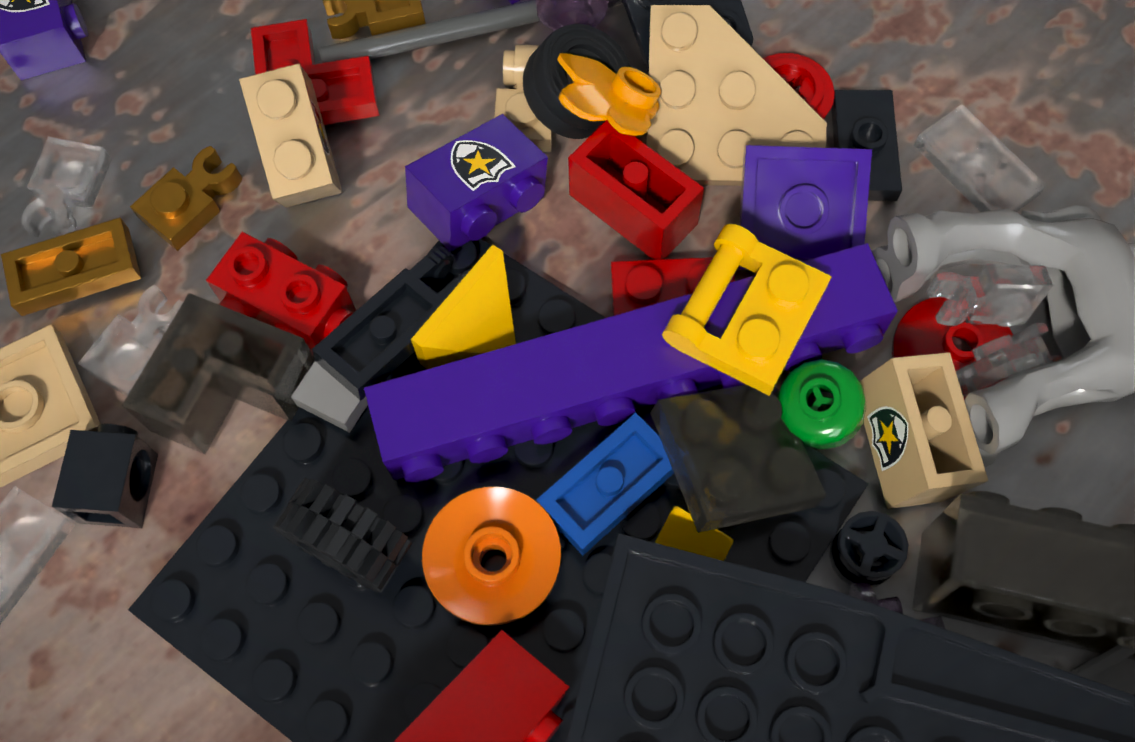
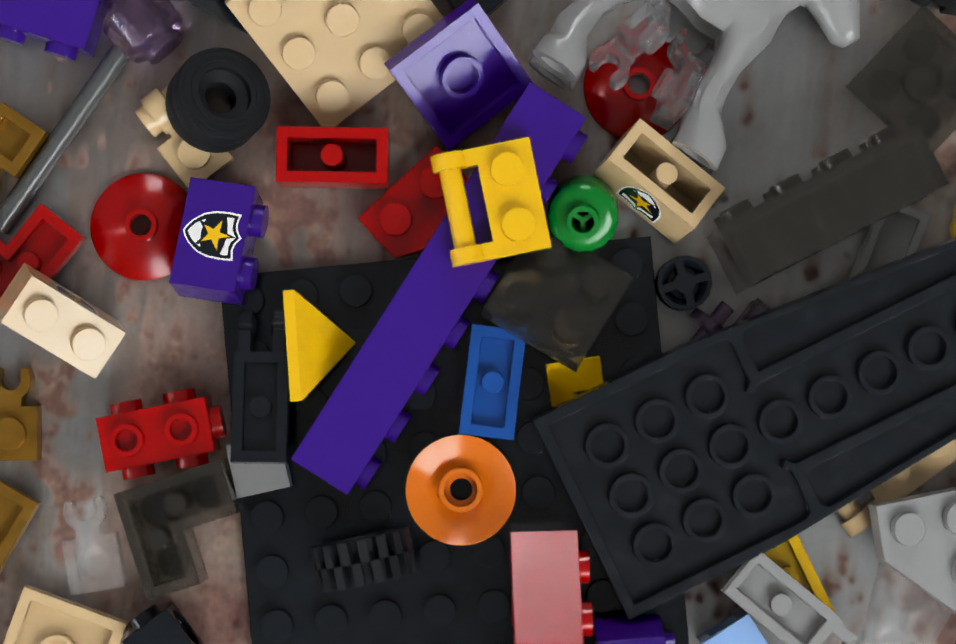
camera: 45 degrees left, 20 degrees up
light orange plate [557,53,661,136] -> none
none -> red dish [90,173,187,281]

